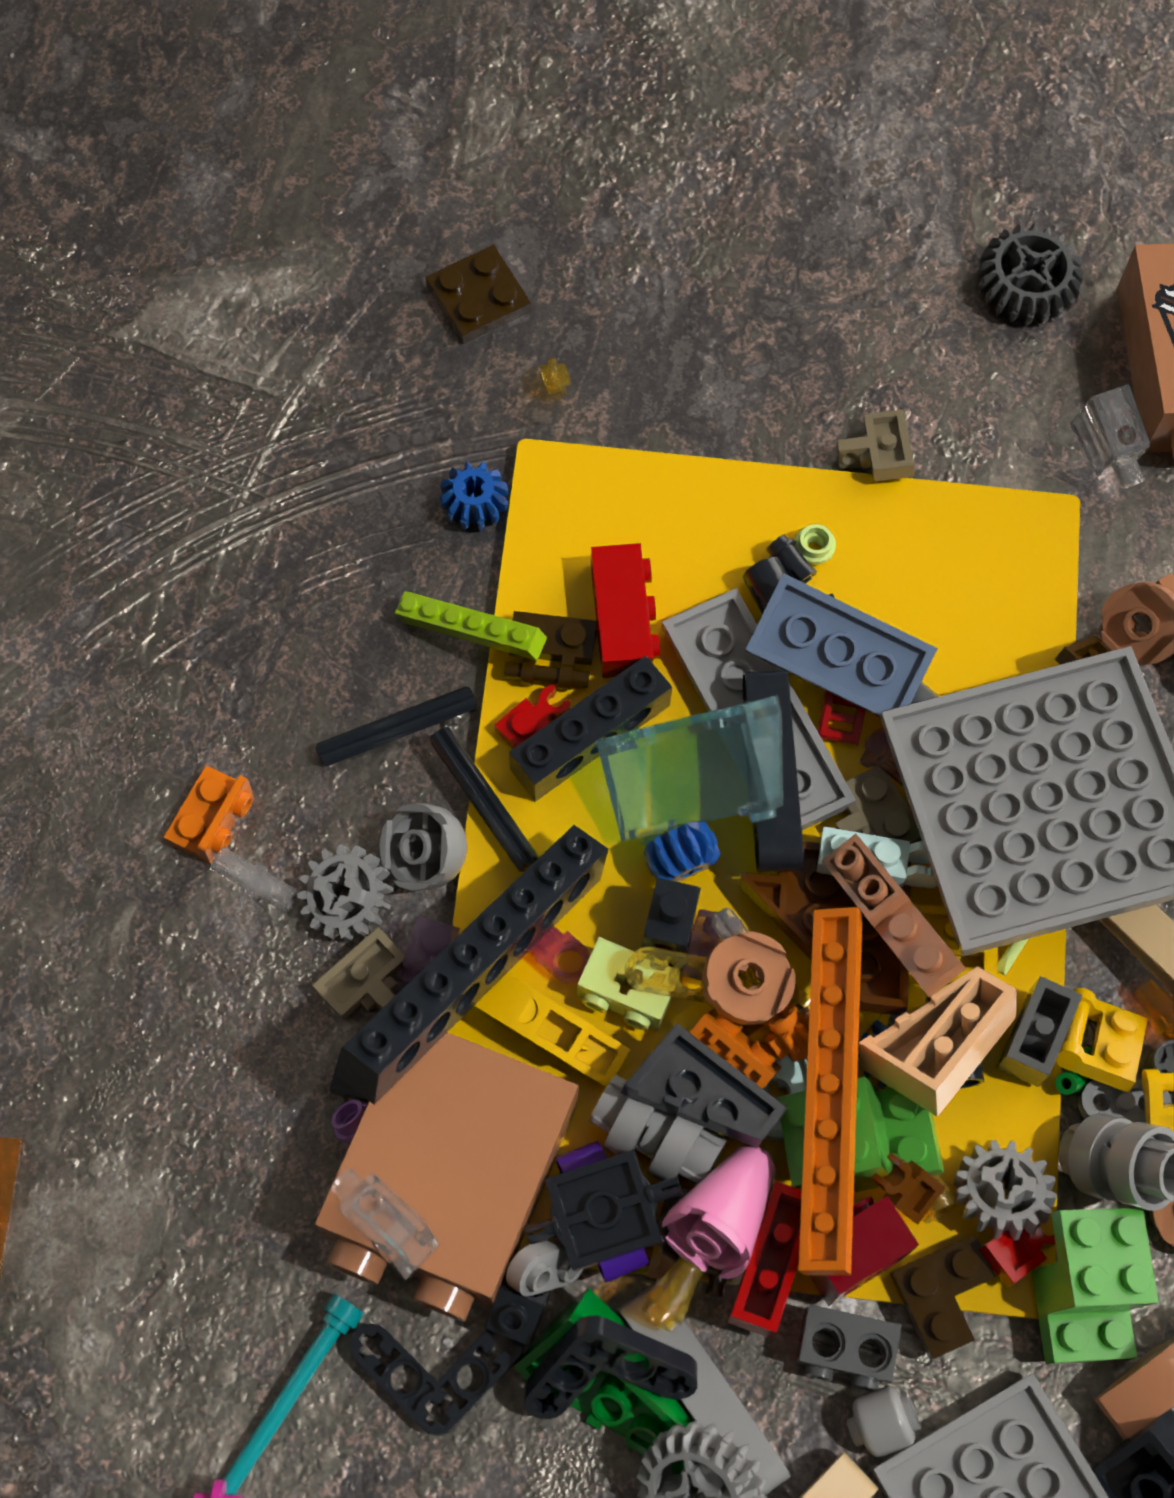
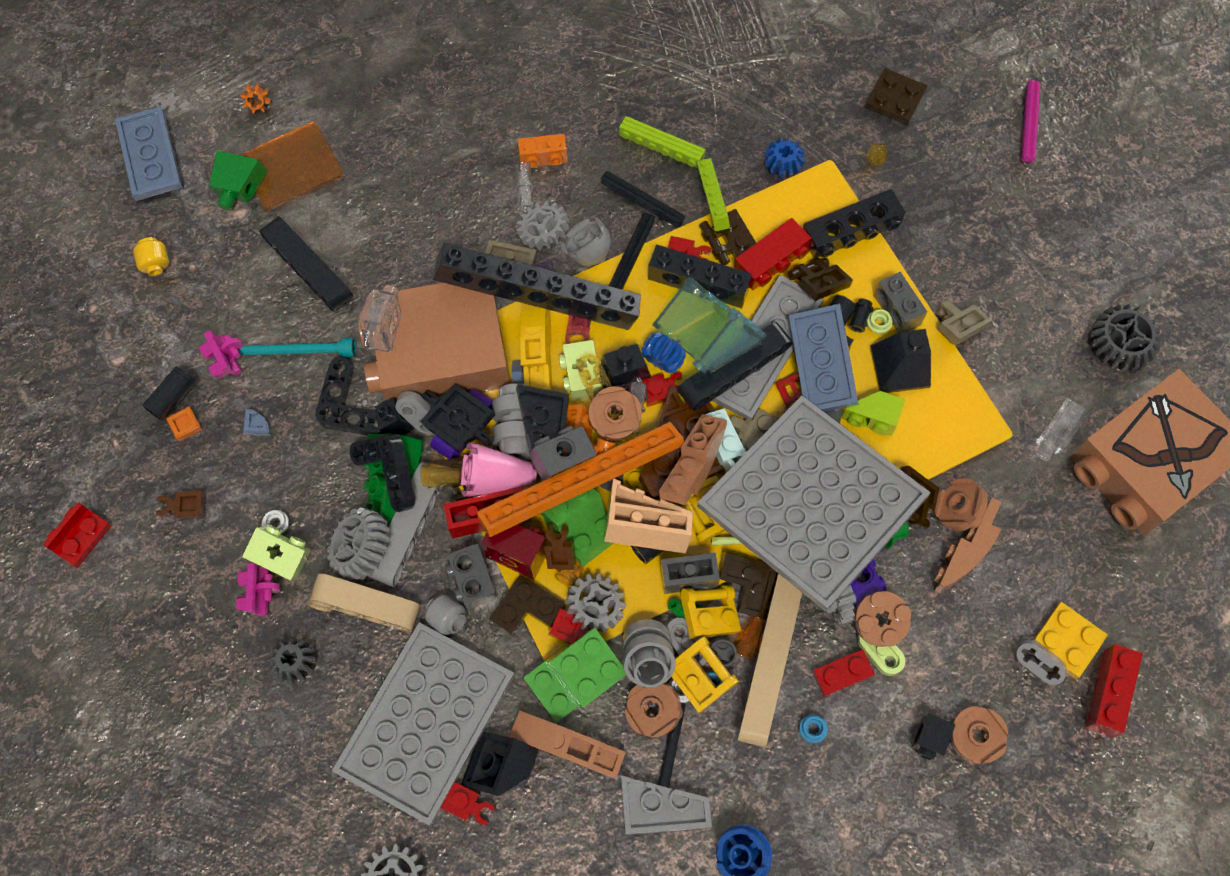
camera: 60 degrees right, 0 degrees up
none -> black beam [259,216,353,312]
none -> sand blue tile [512,360,524,384]
none -> dark grey brick [529,426,597,481]
none -> lime piece [619,116,706,168]
none -> red plate [639,372,682,407]
none -> dark brown plate [719,553,776,619]
none -> dark brown plate [787,258,853,301]
none -> black brick [803,189,906,259]
none -> lime slope [842,391,905,436]
none -> black slope [870,329,931,393]
none -> dark grey brick [873,271,928,333]
none -> dark pink axle [1021,80,1041,163]

